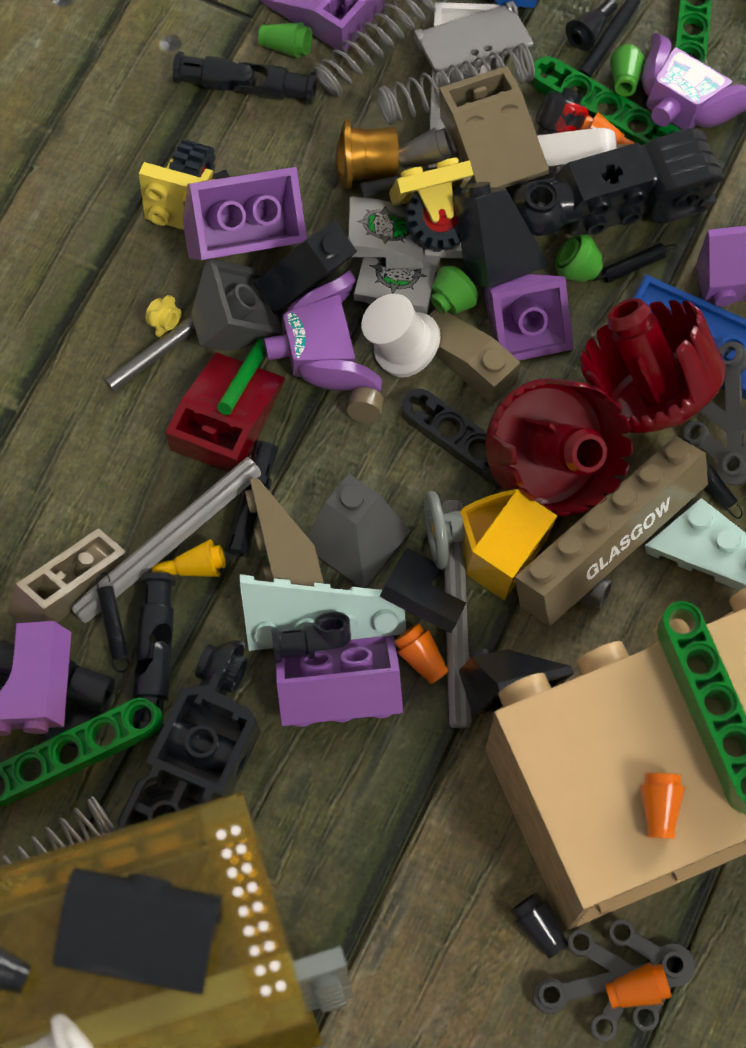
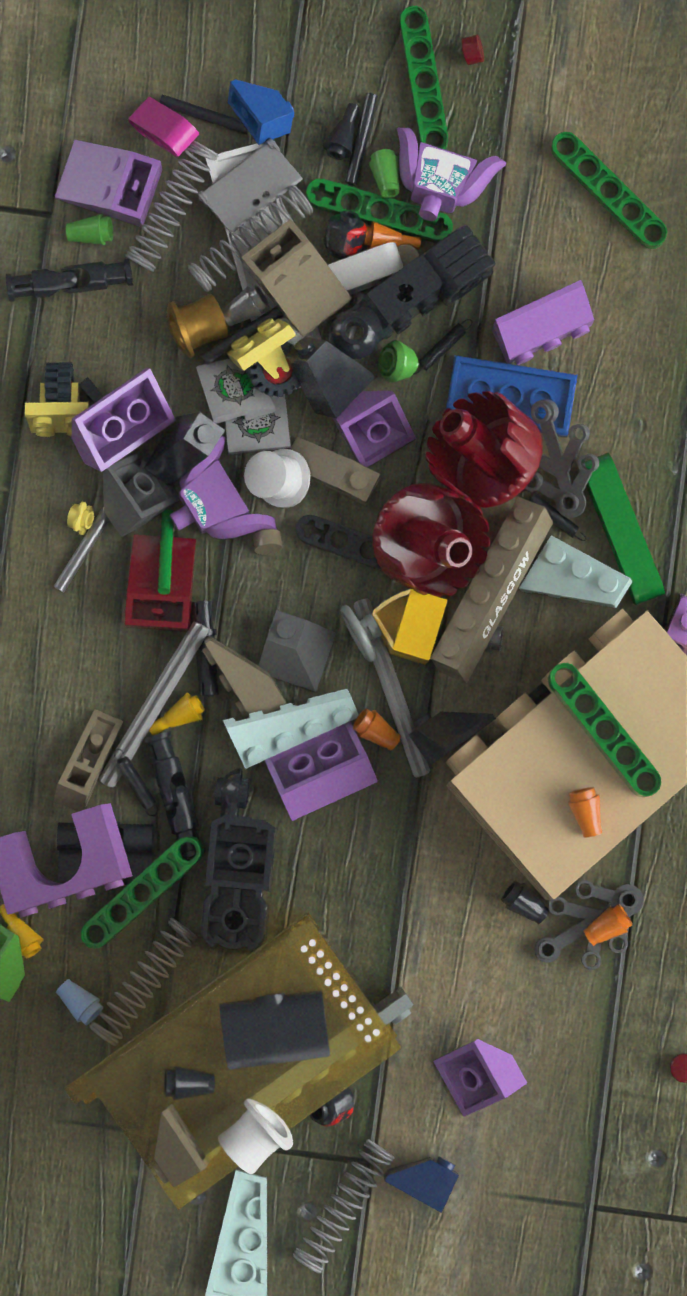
camera: 20 degrees left, 15 degrees up
black connector [271,612,351,663] -> none
black tile [380,548,466,633] -> none
bright green cone [430,266,478,314] -> none

